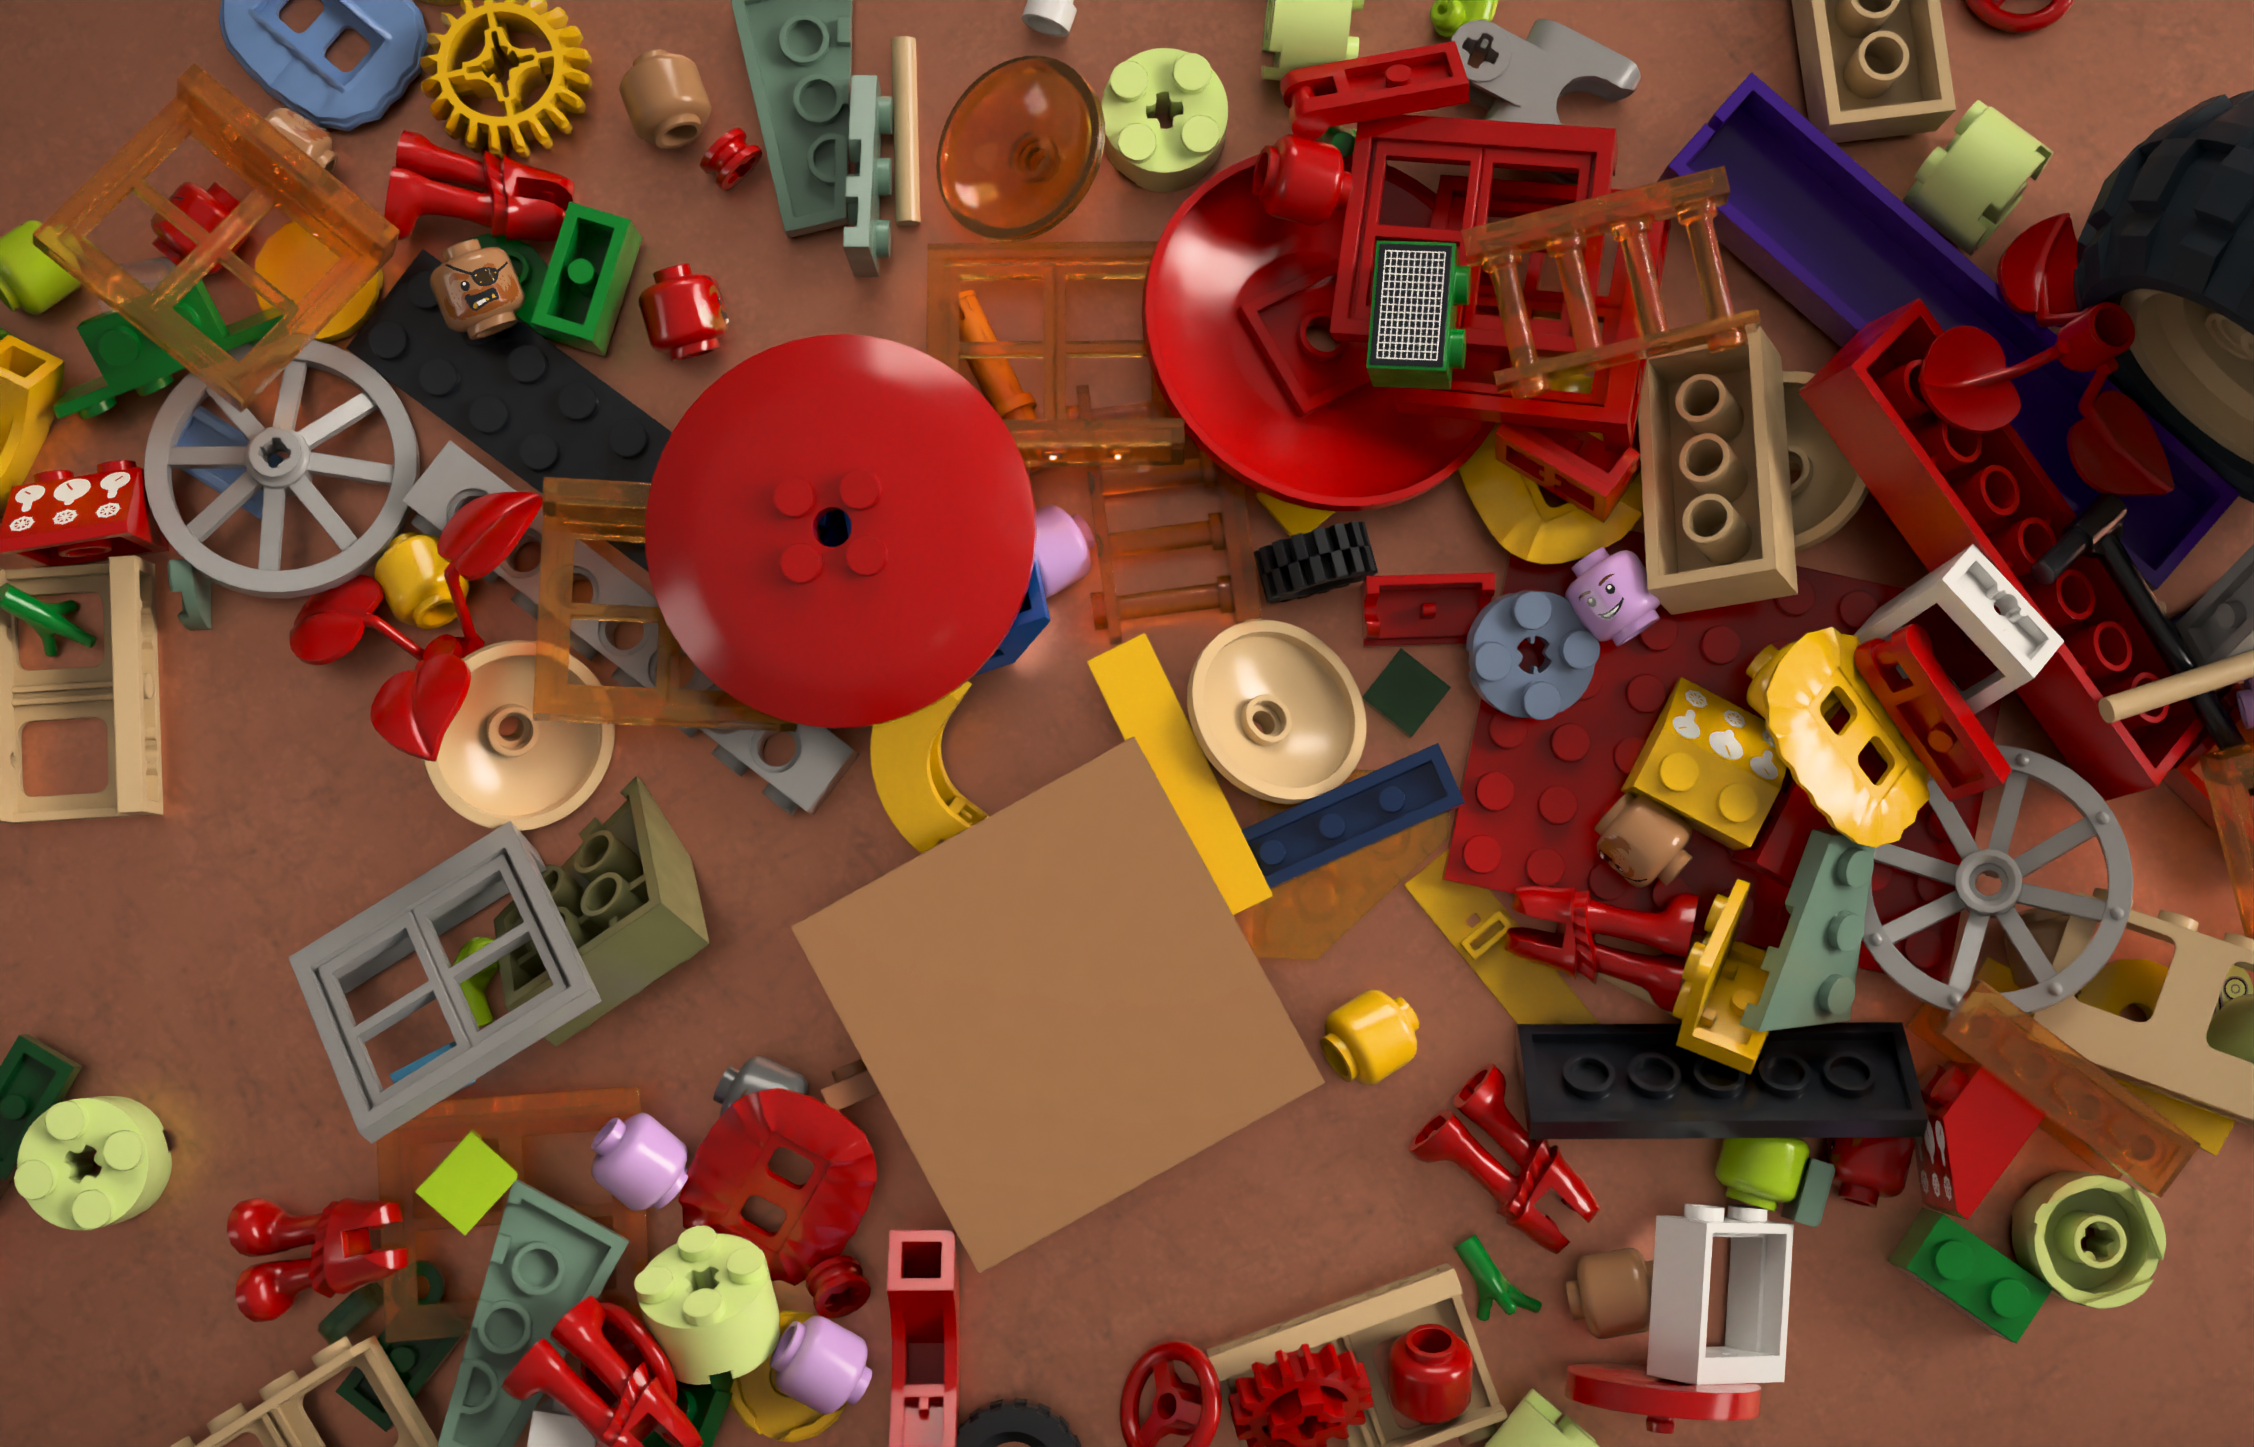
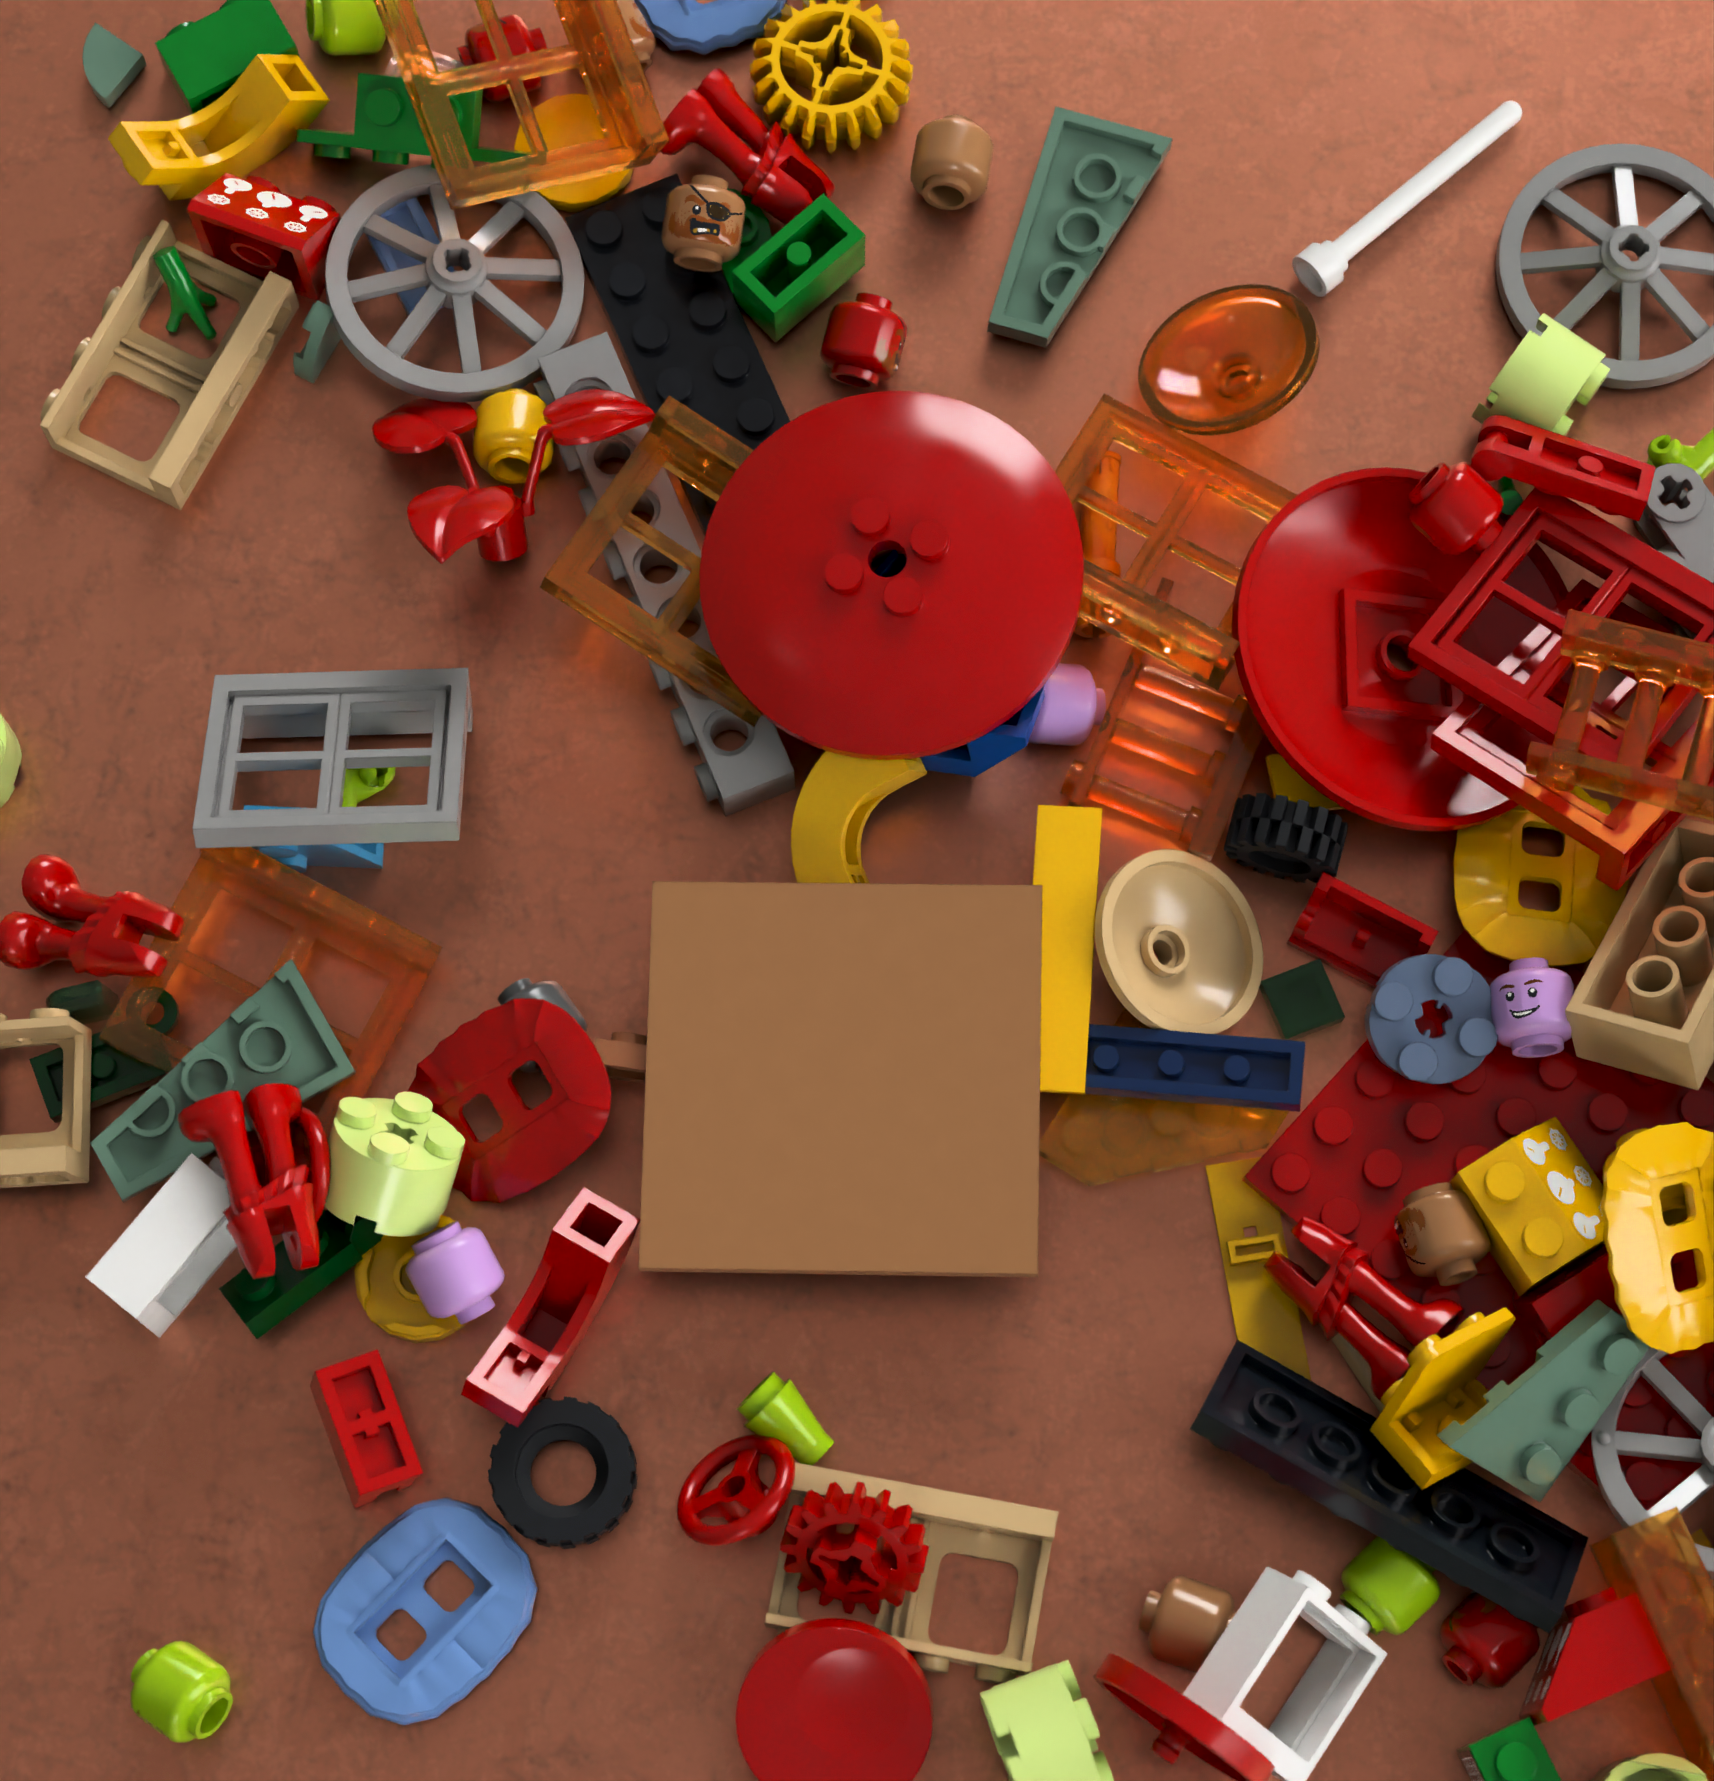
camera: 30 degrees right, 10 degrees down
lime panel [415,1129,518,1236] -> none
tan dish [422,640,615,831] -> none
olive wedge [493,776,710,1047] -> none
lavender head [591,1113,689,1211] -> none
red bush [700,128,763,190] -> none
red bush [806,1256,871,1318] -> none
sand green wing [843,75,893,277] -> none
tan bar [891,36,921,227] -> none
yellowish green brick [1101,48,1228,192] -> none
yellow head [1320,989,1419,1085] -> none
brick [1366,241,1471,390] -> none
red head [1388,1324,1473,1425] -> none
red piece [1408,1063,1601,1255] -> none
green bar [1454,1234,1542,1321] -> none
red hinge [1495,423,1641,523] -> none
sand green tile [1781,1158,1835,1228] -> none
none -> lime cone [737,1371,835,1466]

